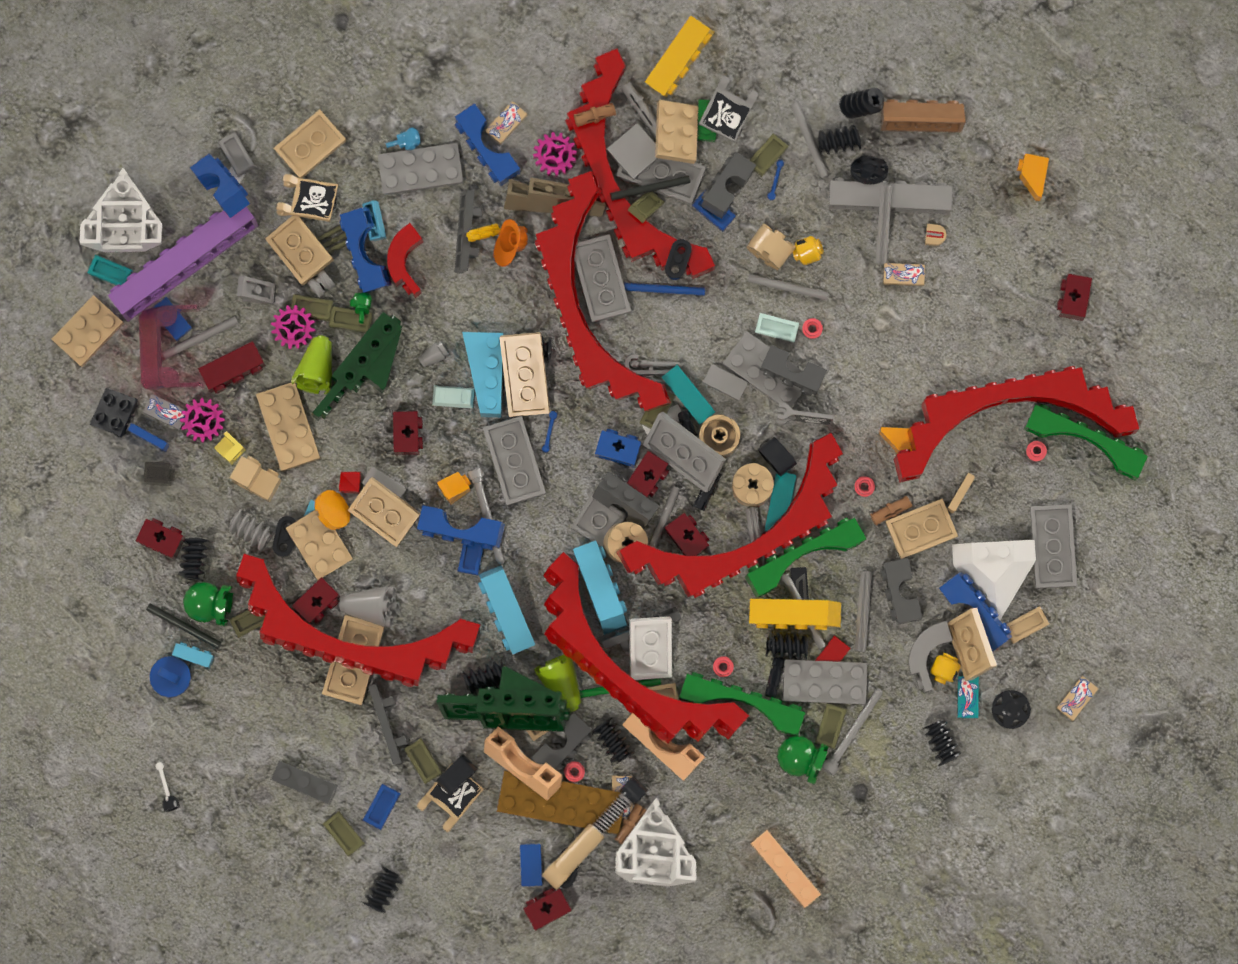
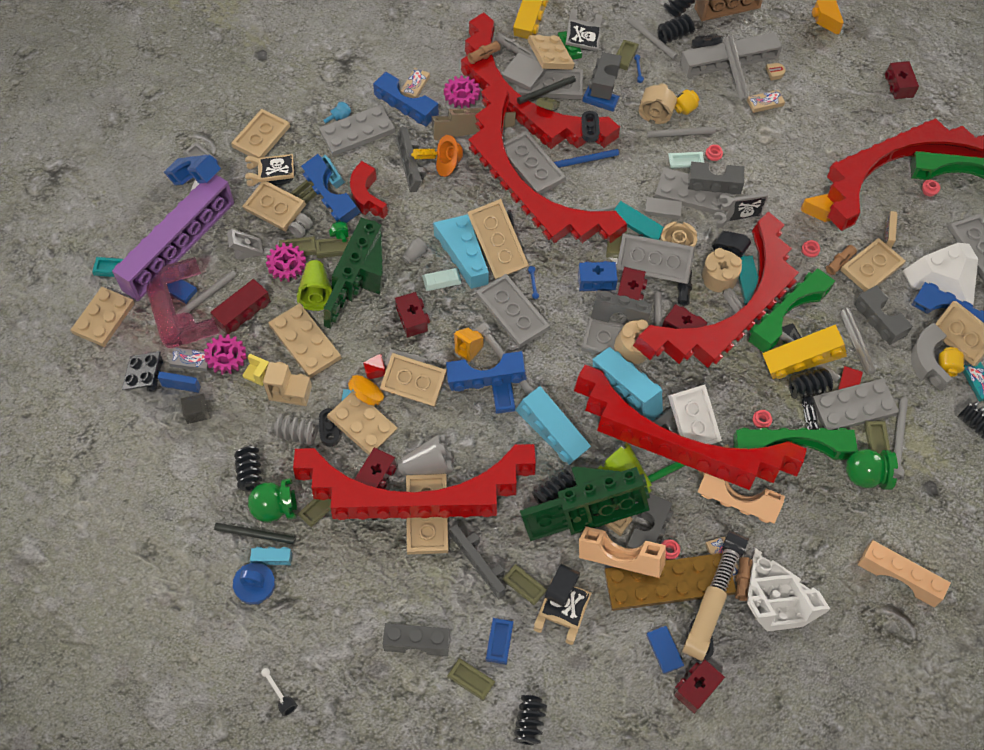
camera: 20 degrees left, 20 degrees down
white wedge [80,168,162,252] -> none
dark red brick [135,518,185,560] -> none
black piece [592,718,635,764] -> none

